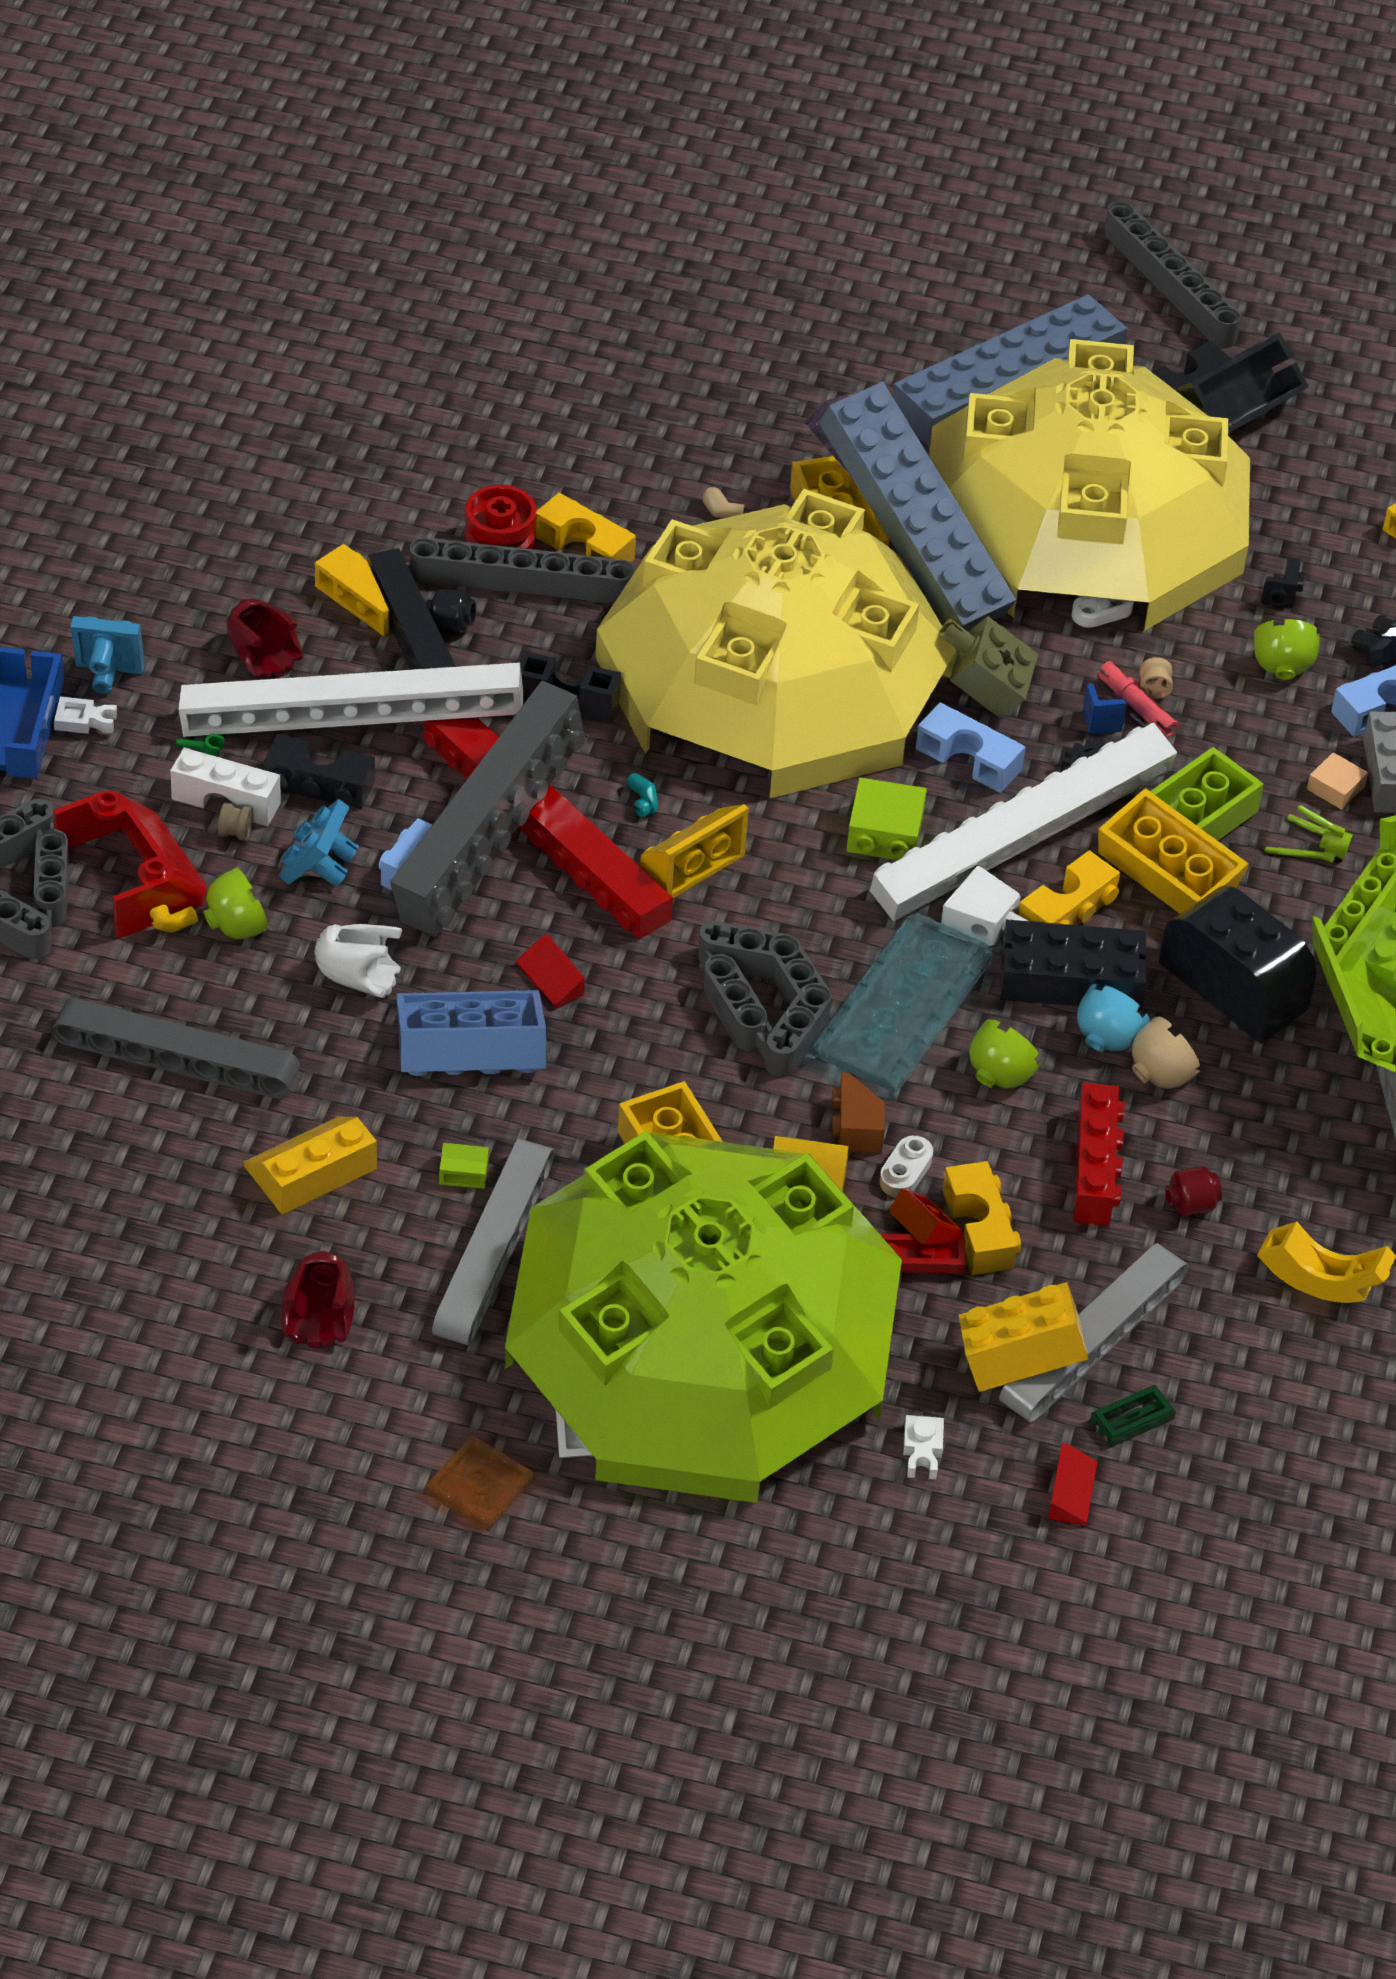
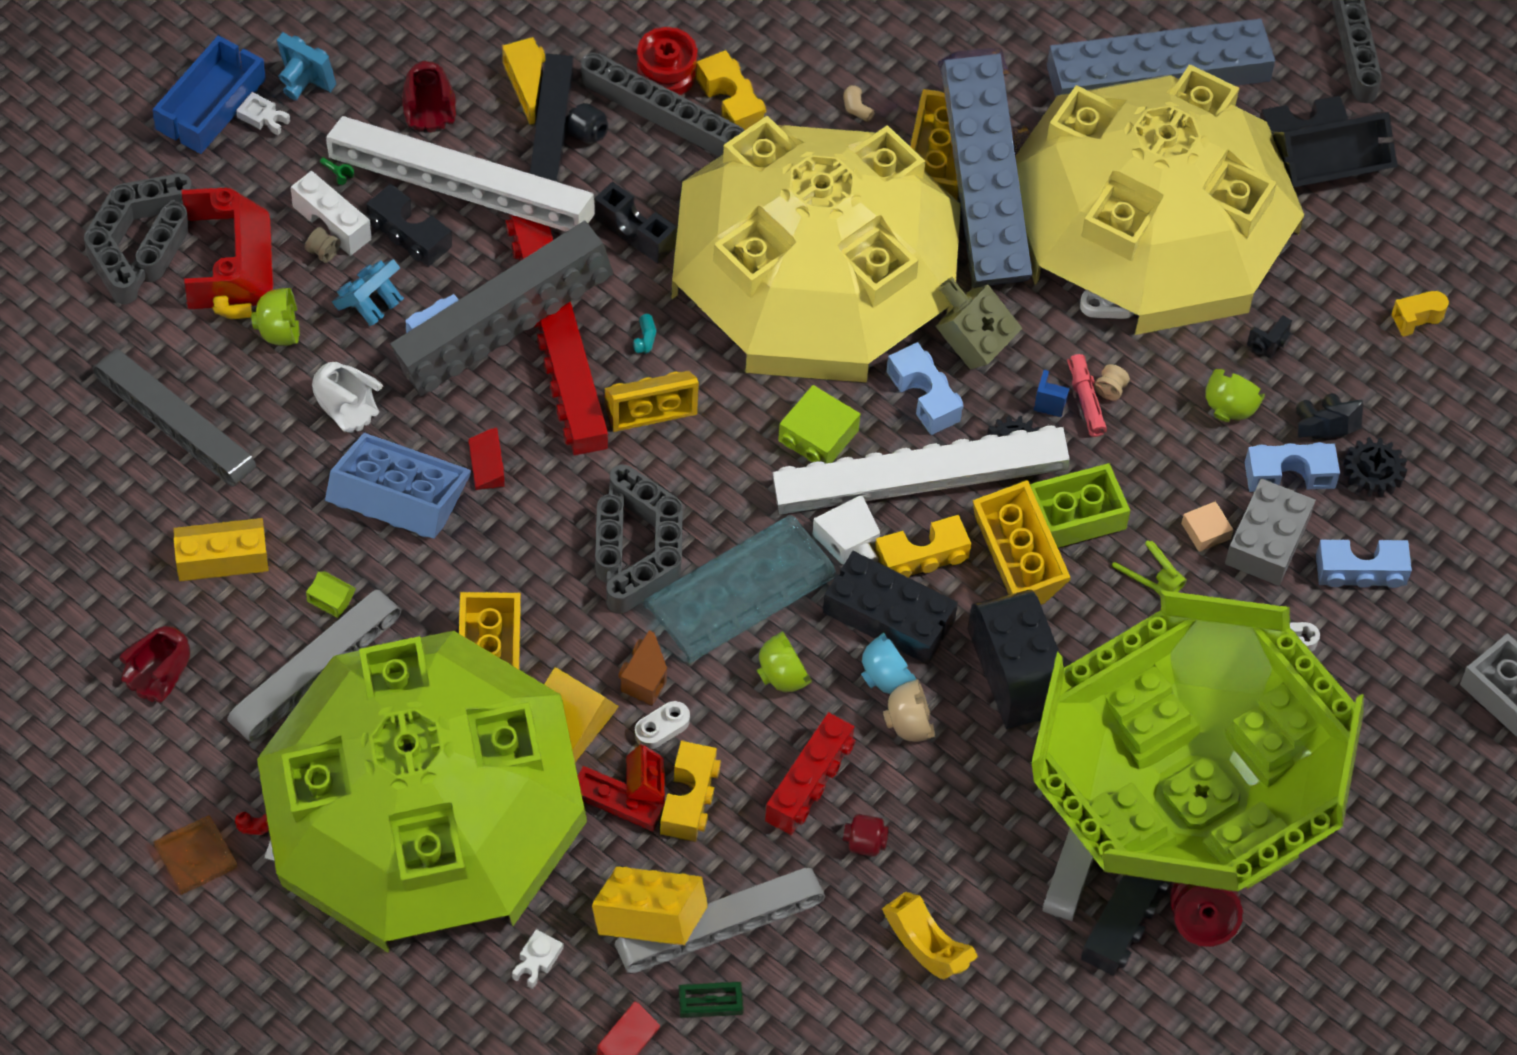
camera: 25 degrees right, 10 degrees up
none -> red arm [235,812,269,835]

